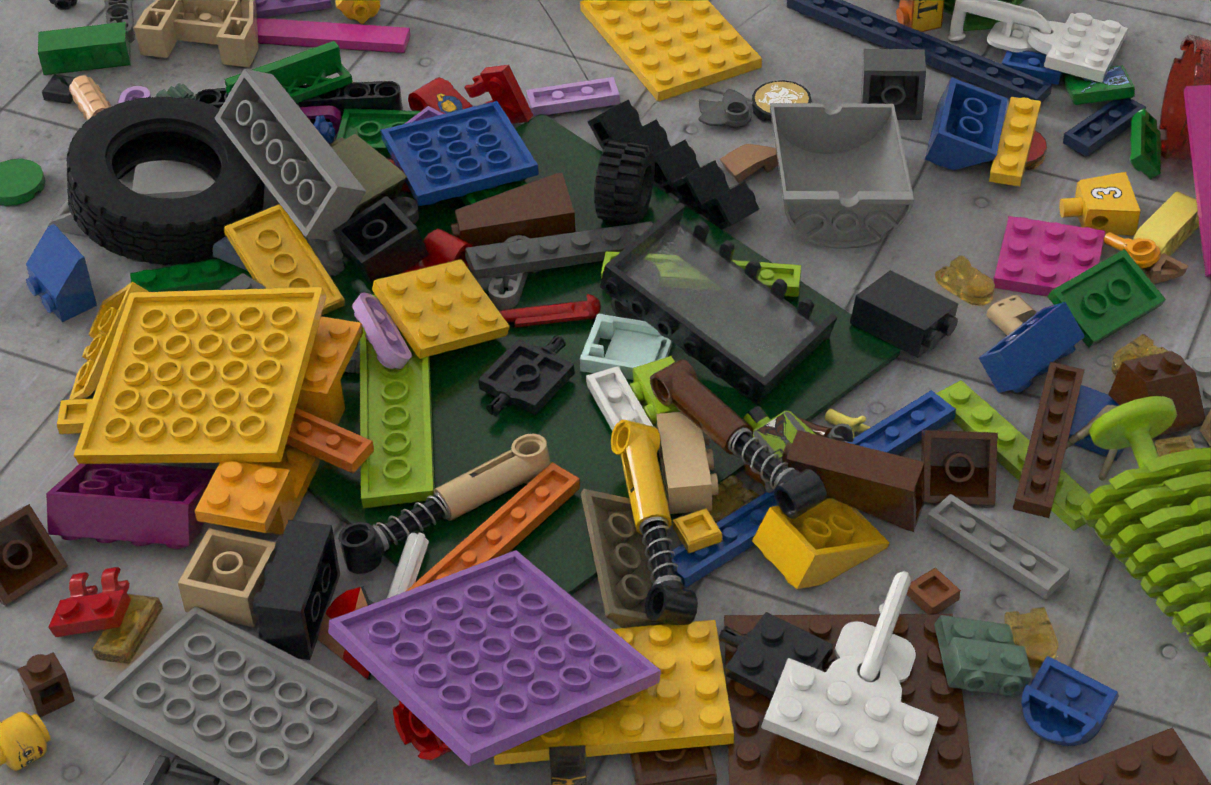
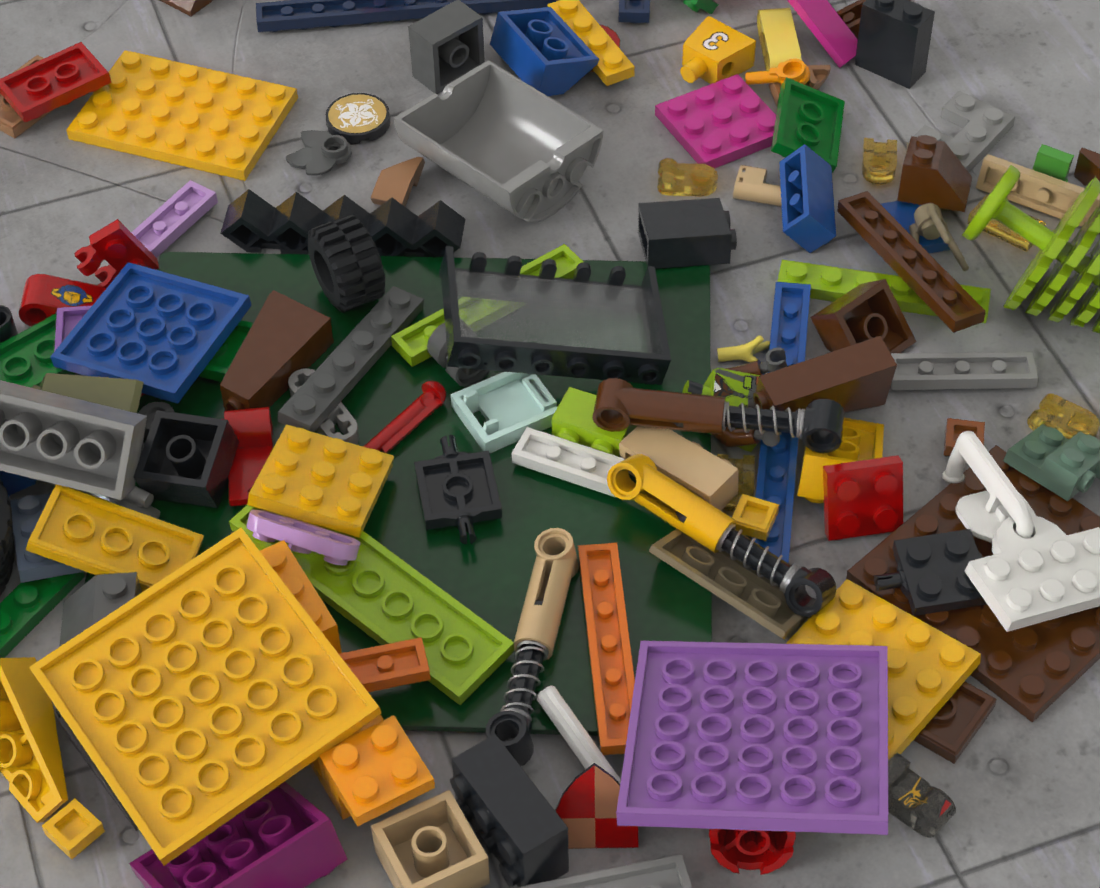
camera: 45 degrees left, 5 degrees up
none -> red plate [823,455,903,541]

